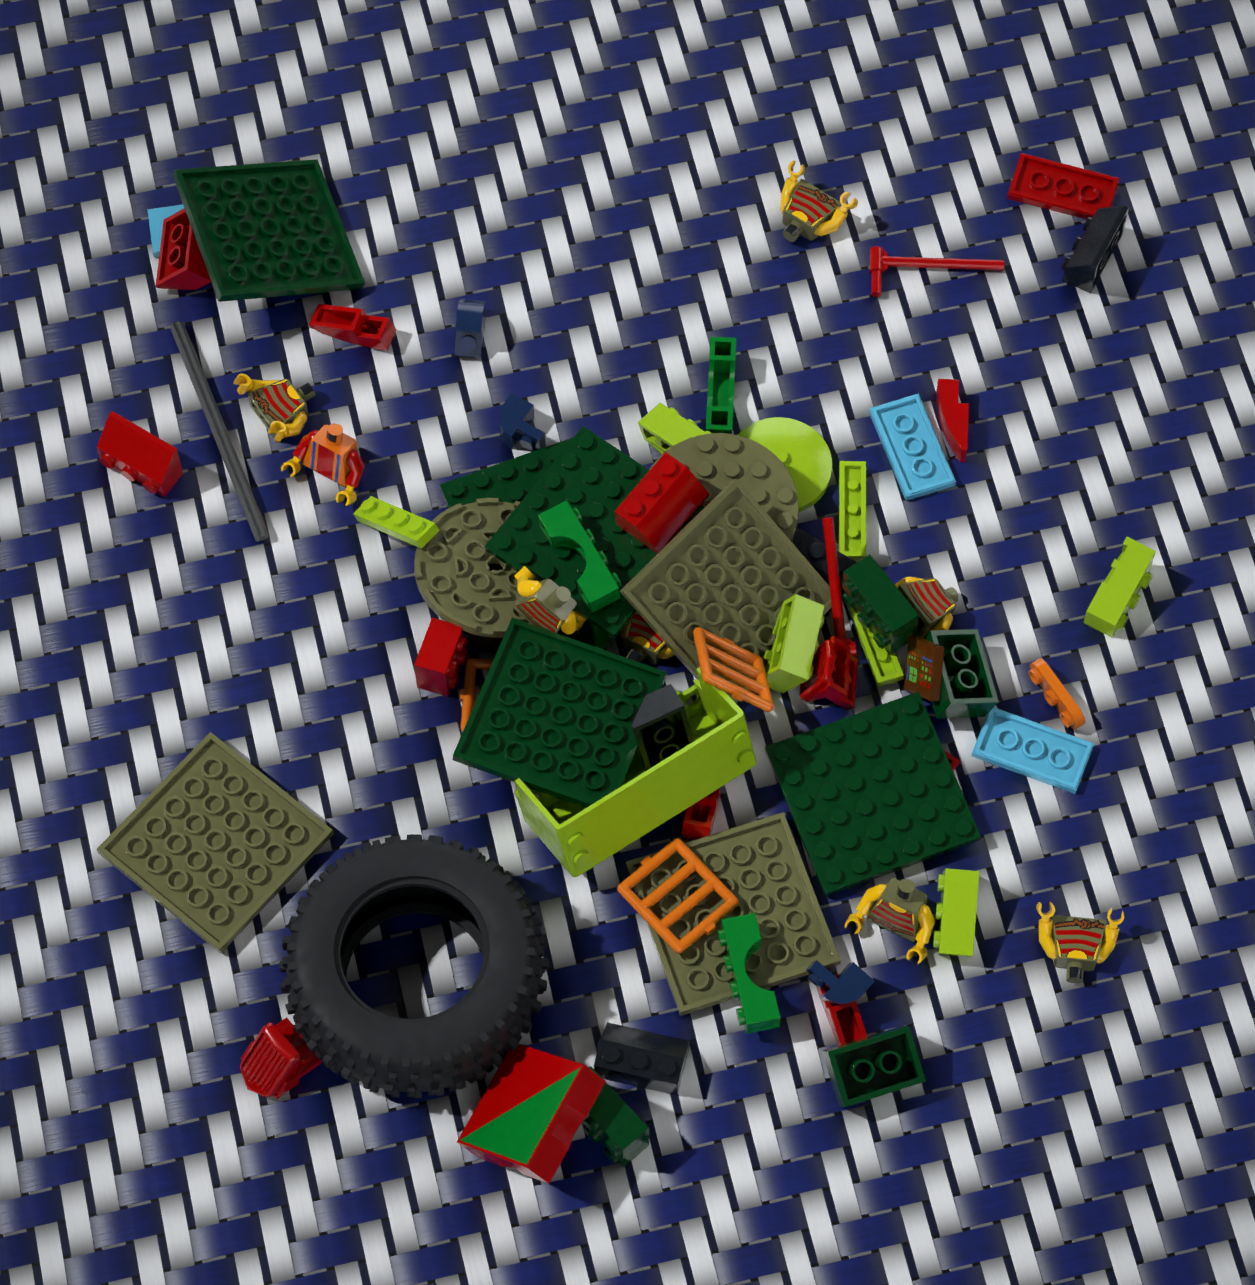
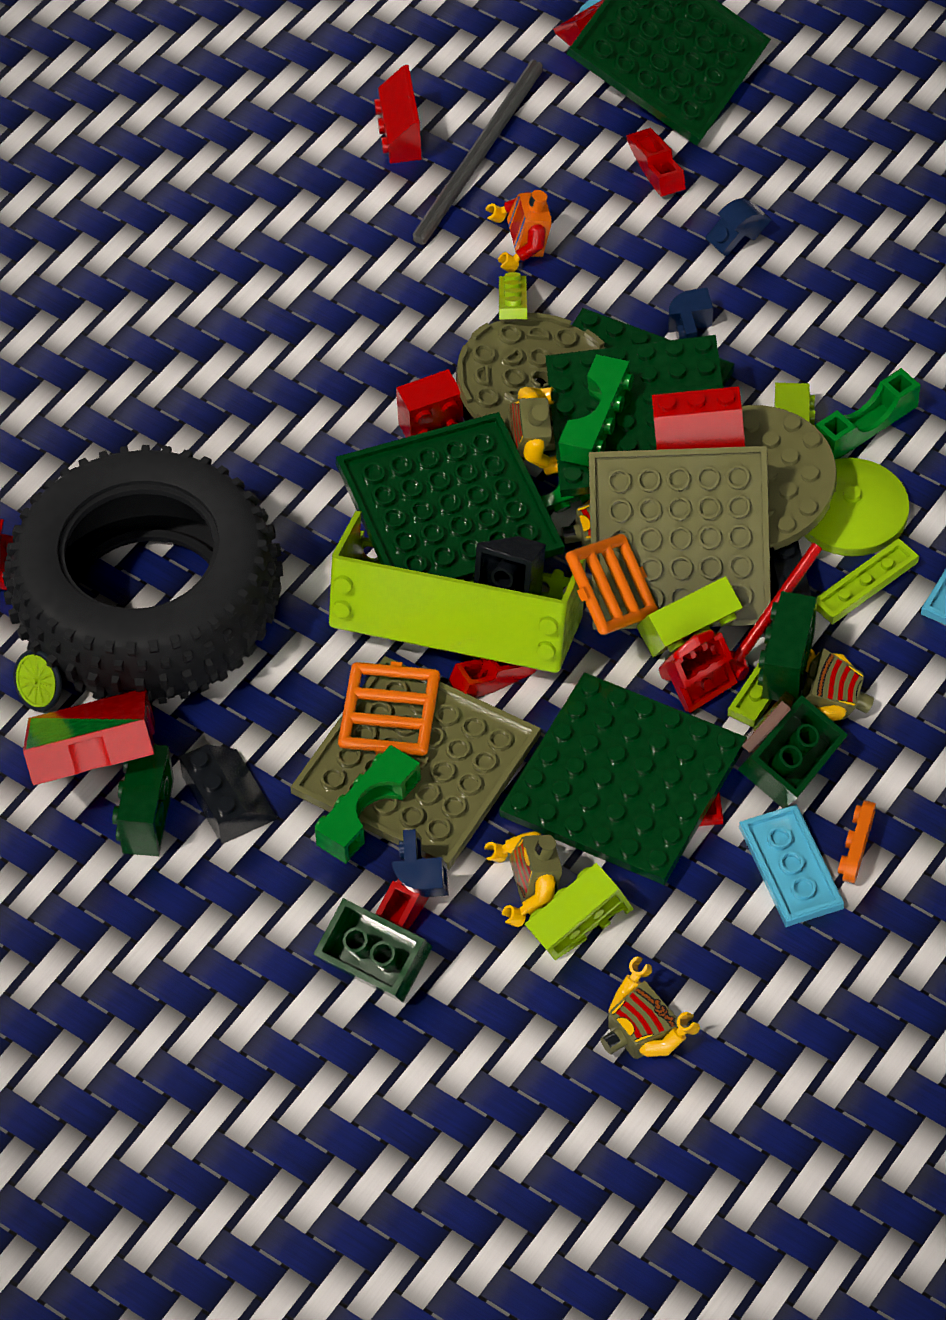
camera: 50 degrees right, 10 degrees down
olive plate [97,732,334,954] -> none
torso [233,373,315,442] -> none
none -> lime wheel [13,650,62,712]

